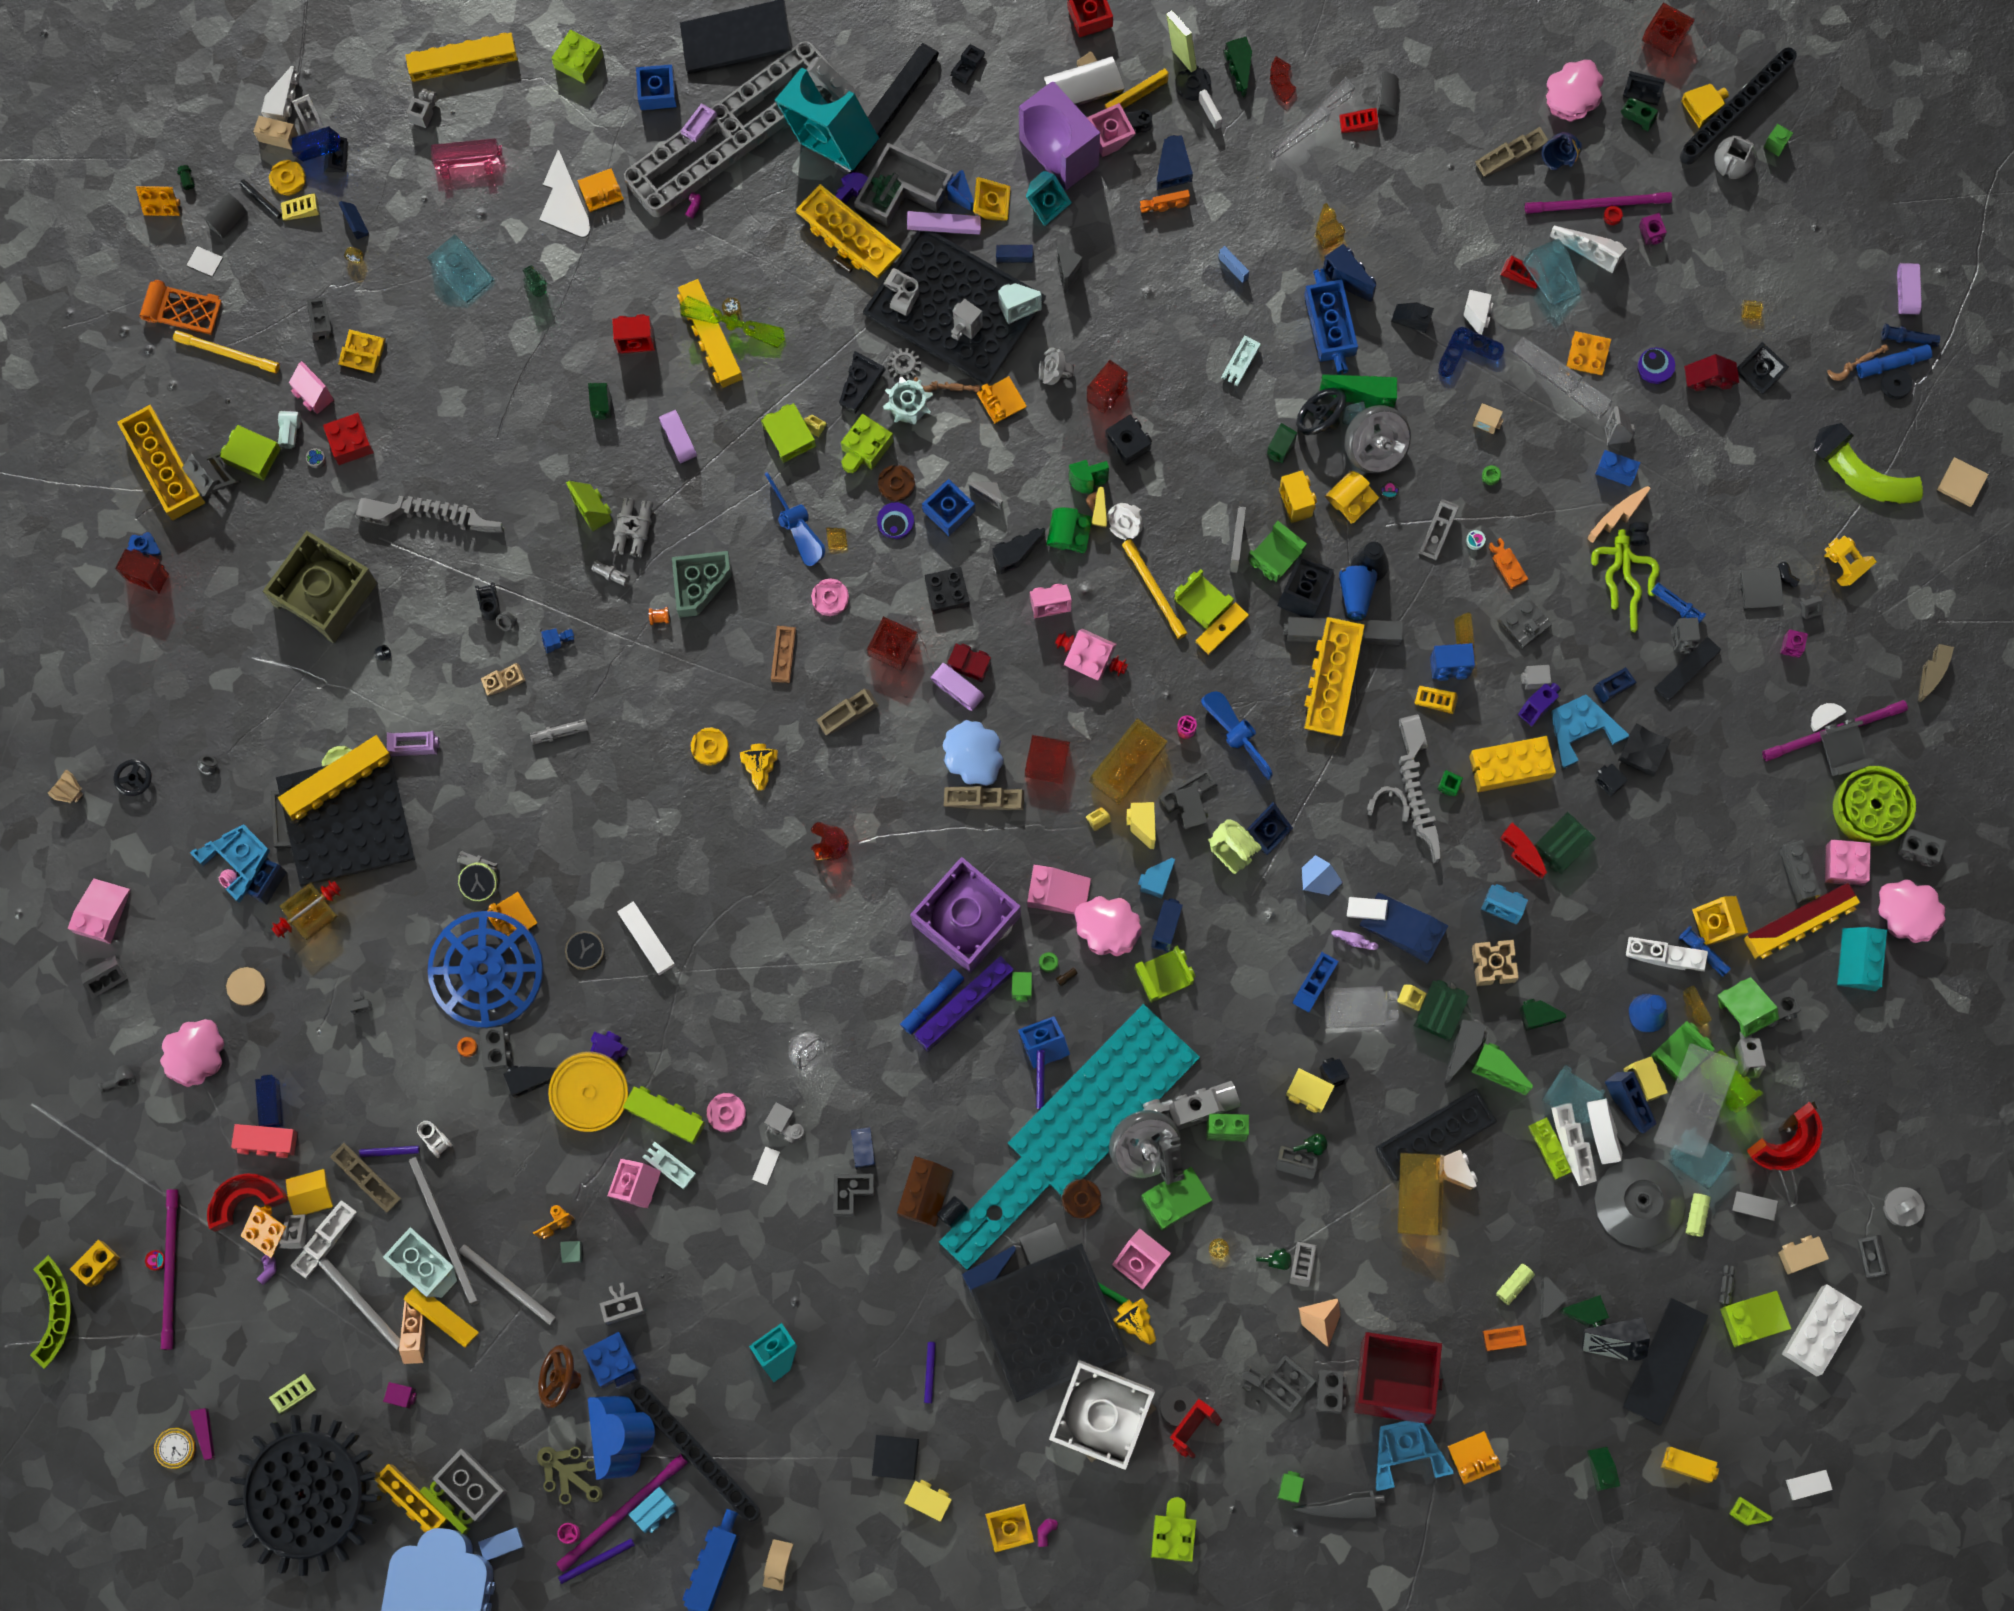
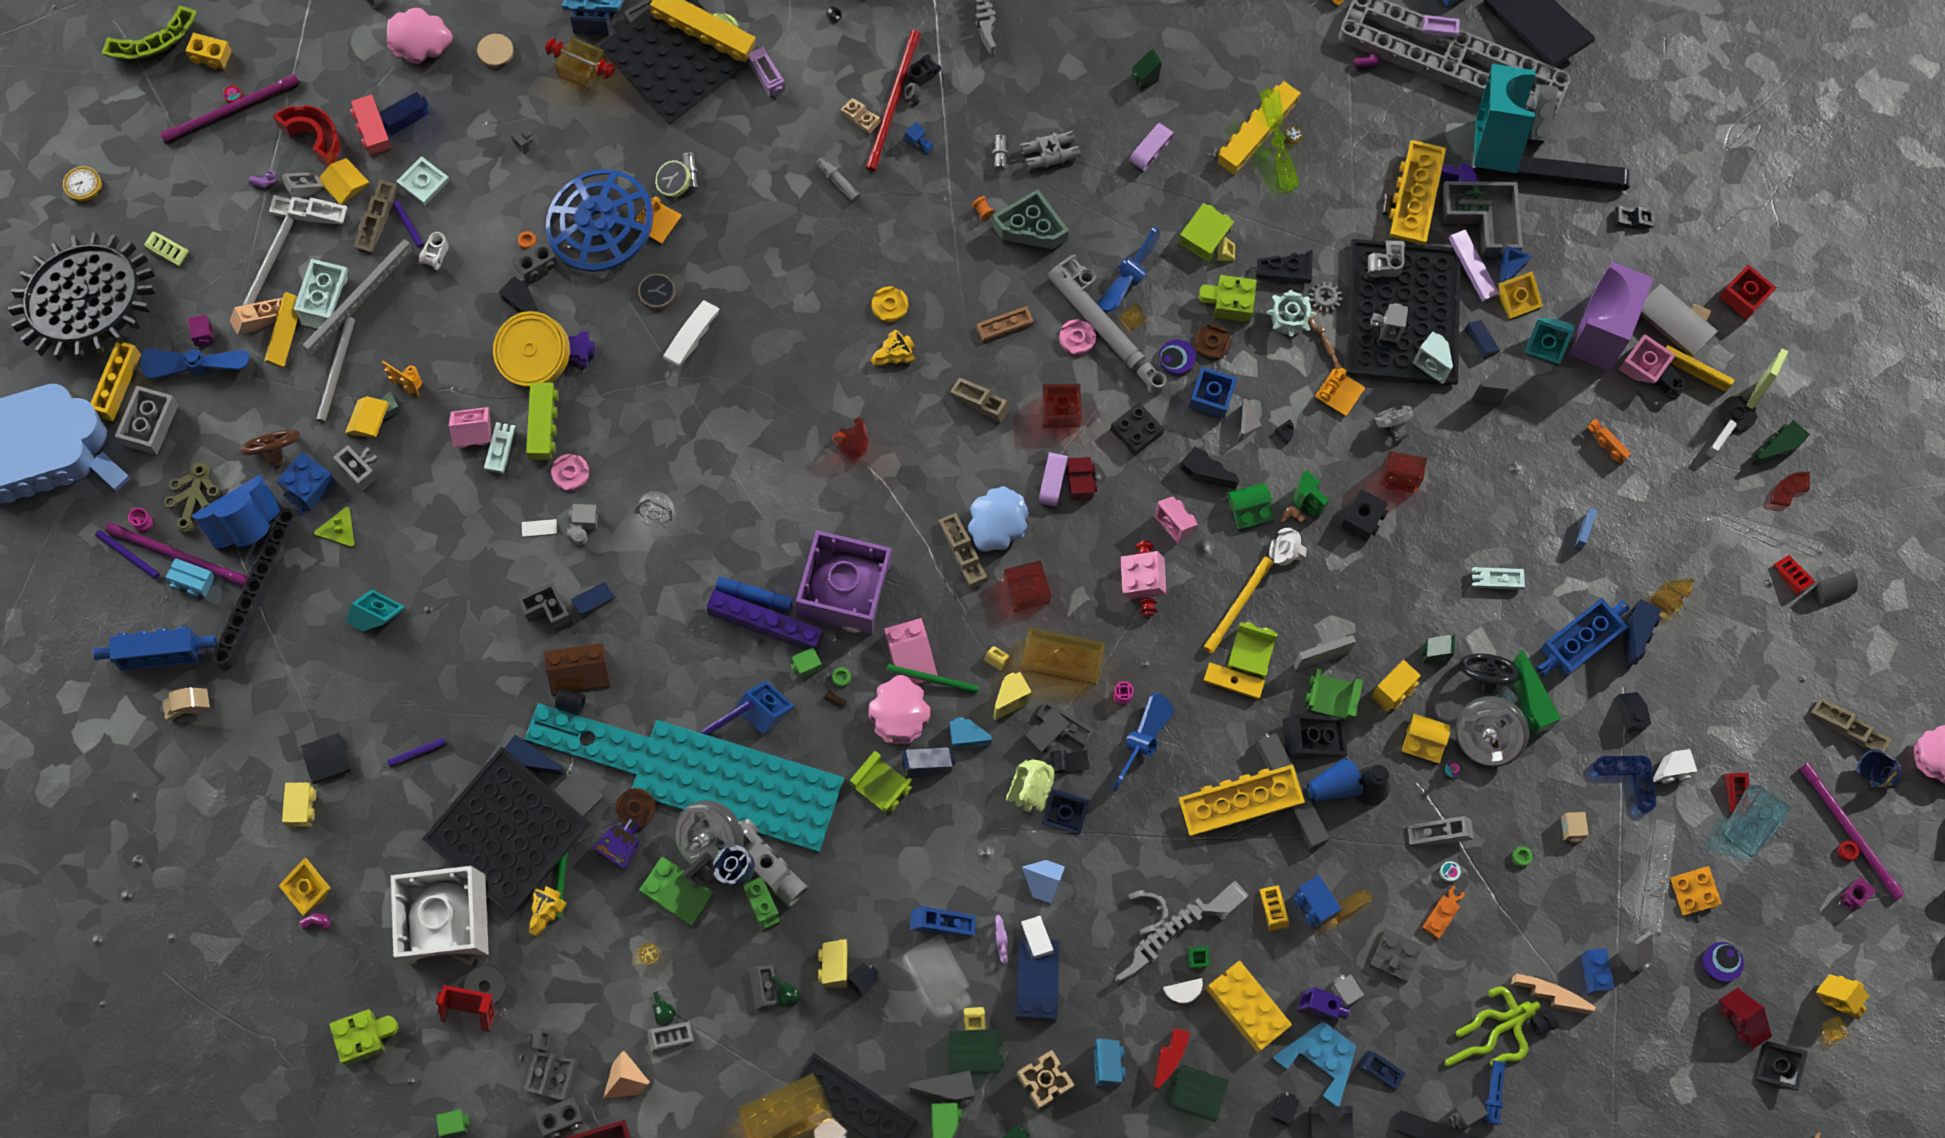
camera: 55 degrees right, 5 degrees down
magenta piece [189,1408,215,1460] -> none
light orange hinge [241,1205,286,1258] -> none
lime plate [419,1481,474,1534] -> none
lime slope [566,481,612,532] -> none
red brick [612,314,655,354] -> none
light yellow slope [1091,487,1107,528] -> none
bright pink slope [1112,1229,1171,1290] -> none
dark blue slope [1156,135,1193,190] -> none
white wedge [1550,226,1627,273] -> none
none -> blue piece [141,349,250,380]
none -> lime piece [314,507,355,547]
none -> yellow slope [345,396,389,437]
none -> light aqua tile [396,156,450,205]
none -> dark purple torso [592,818,640,870]
none -> dark blue cylinder [713,845,755,887]
none -> red piece [866,30,921,172]
none -> green axle [886,664,979,693]
none -> light grey piece [1047,255,1166,395]
none -> black panel [1050,750,1089,774]
none -> white tile [1162,978,1203,1004]
none -> black tile [1275,419,1294,445]
none -> yellow brick [1816,974,1869,1019]

